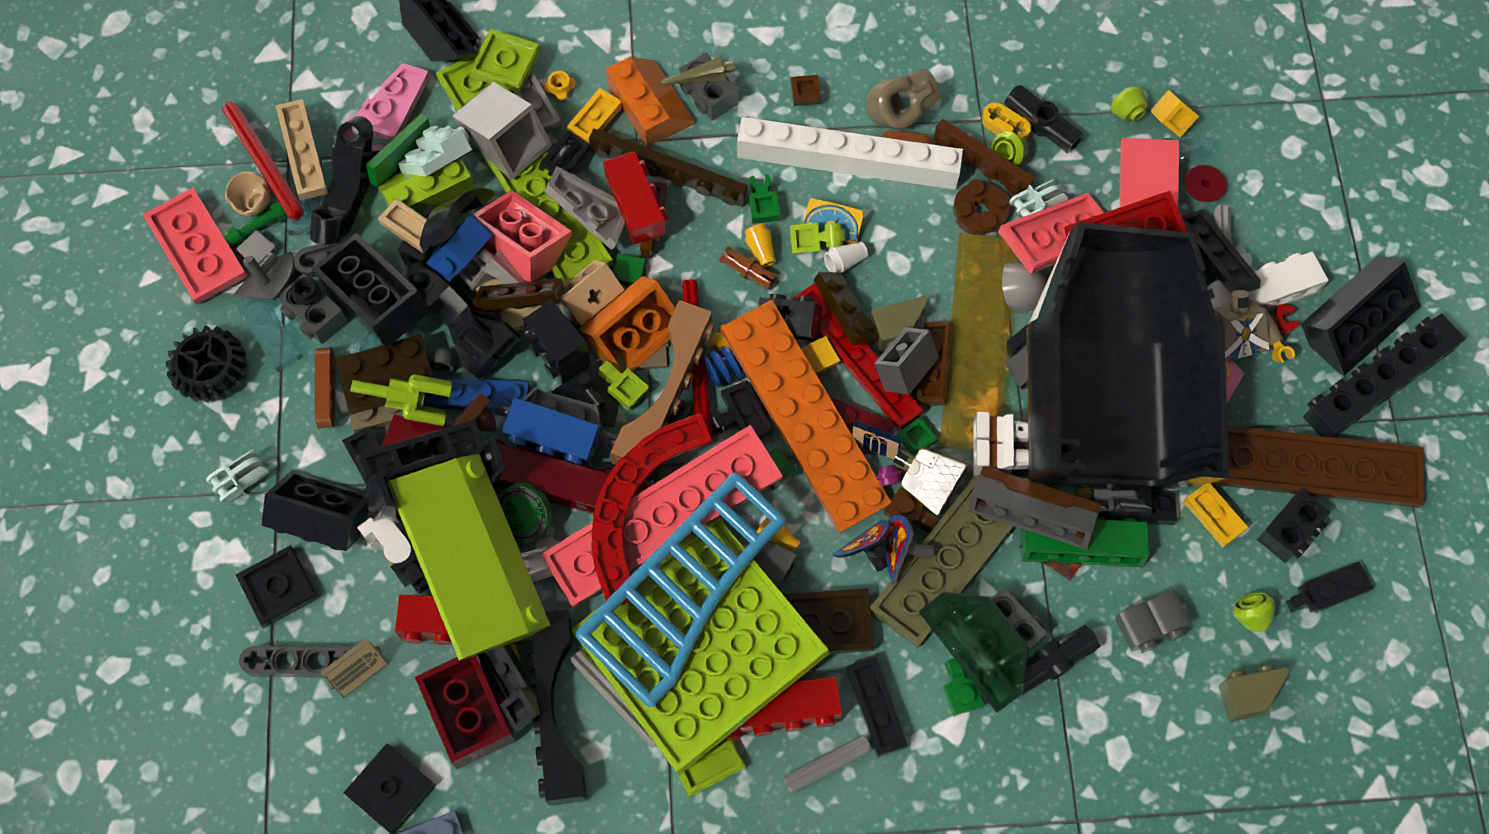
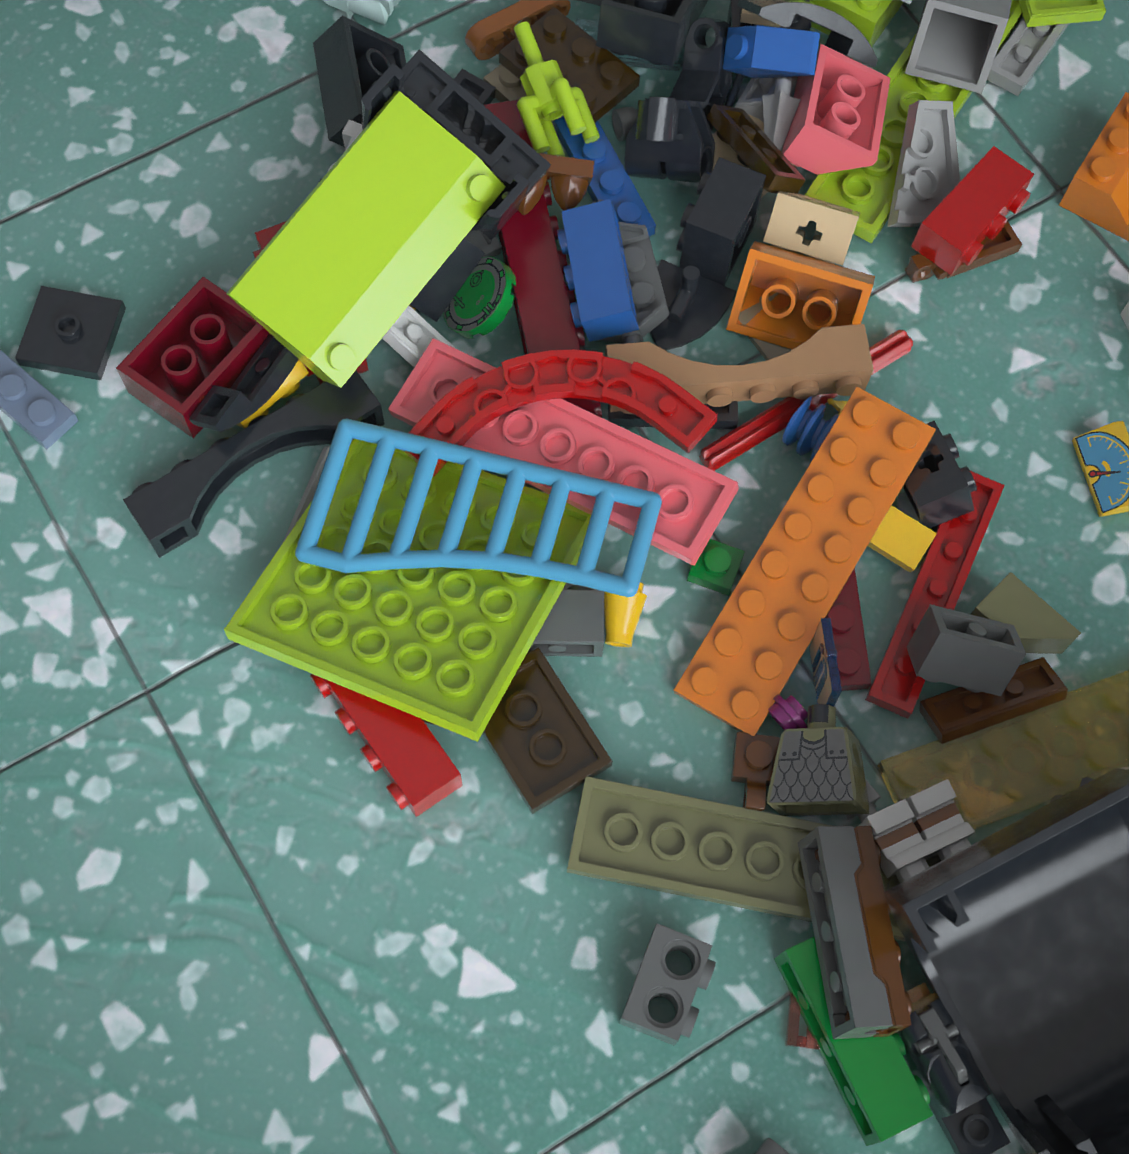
camera: 60 degrees right, 0 degrees up
black tile [235,545,319,628] -> none
dark grey beam [239,646,352,678] -> none
piece [321,637,388,698] -> none
black tile [538,130,590,177] -> none
yellow plate [543,71,576,100] -> none
yellow plate [567,88,622,144] -> none
dark brown plate [589,128,748,207] -> none
lime plate [598,360,649,410] -> none
green tile [613,254,646,286] -> none
lime tile [676,740,746,798] -> none
black plate [712,380,773,439] -> none
dark orange pin [719,246,777,290] -> none
yellow cone [744,224,777,268] -> none
green plate [749,174,780,224] -> none
light grey axle [784,736,872,793] -> none
lime plate [790,222,845,254] -> none
dark brown plate [813,272,879,345] -> none
white cone [824,242,868,274] -> none
shield [832,520,890,572] -> none
black plate [846,657,908,758] -> none
shield [886,515,934,584] -> none
green tile [896,416,938,456] -> none
clear green wedge [918,592,1029,713] -> none
green plate [943,657,985,717] -> none
black piece [1007,624,1101,696] -> none

